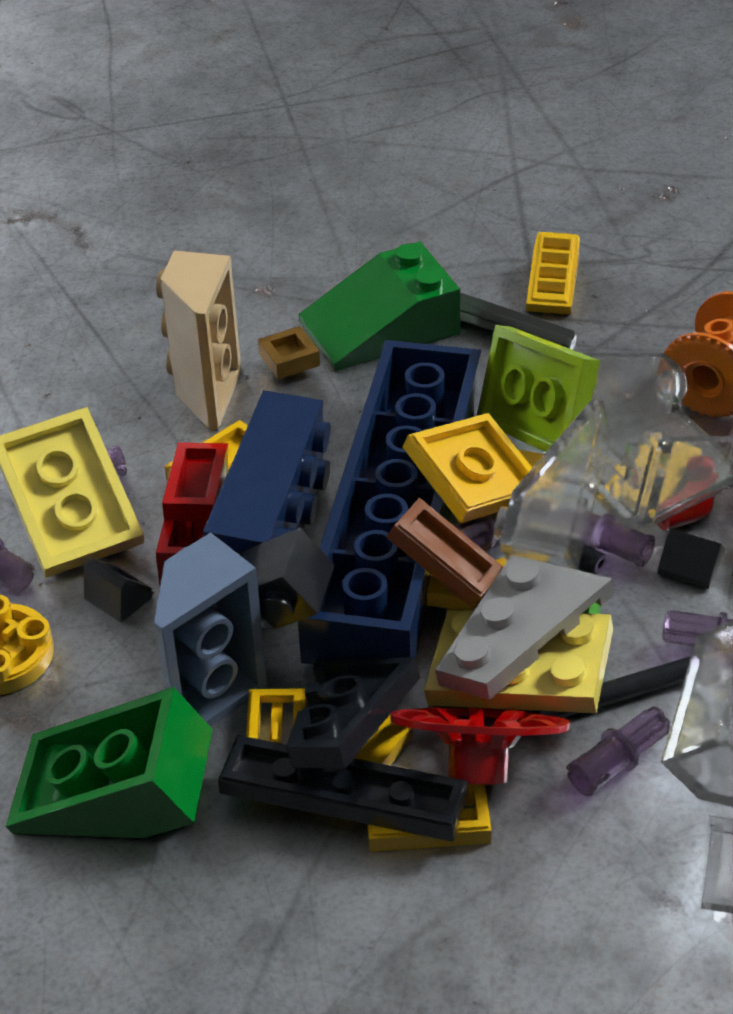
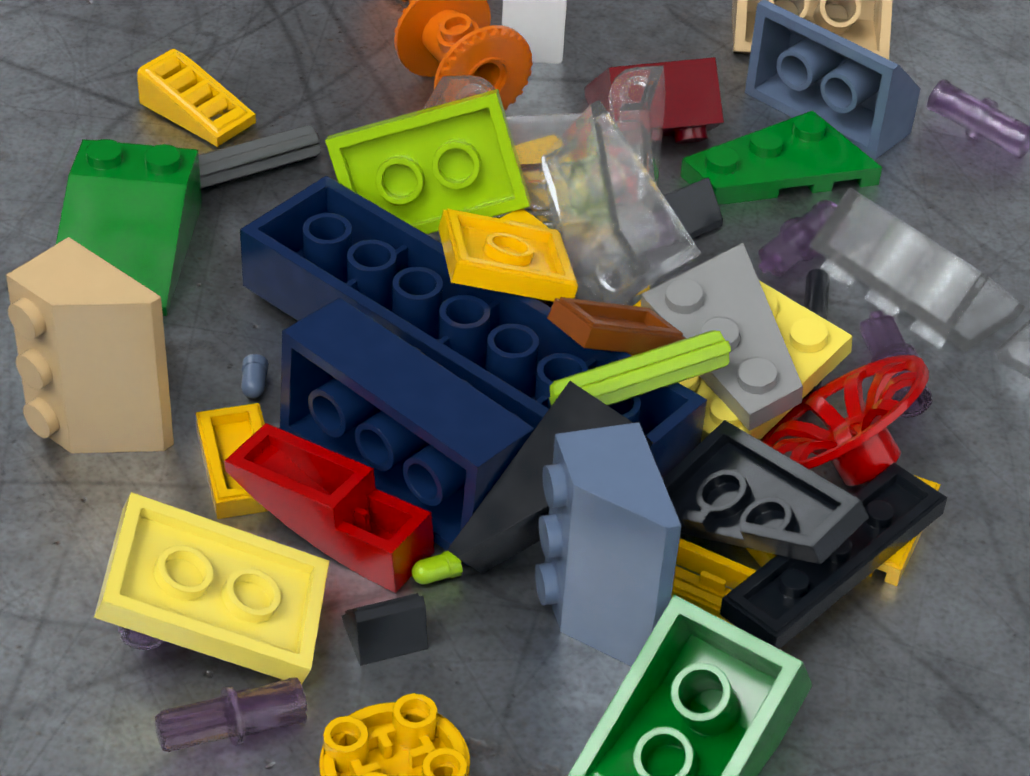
camera: 65 degrees left, 0 degrees up
none -> lime axle [549,330,731,406]

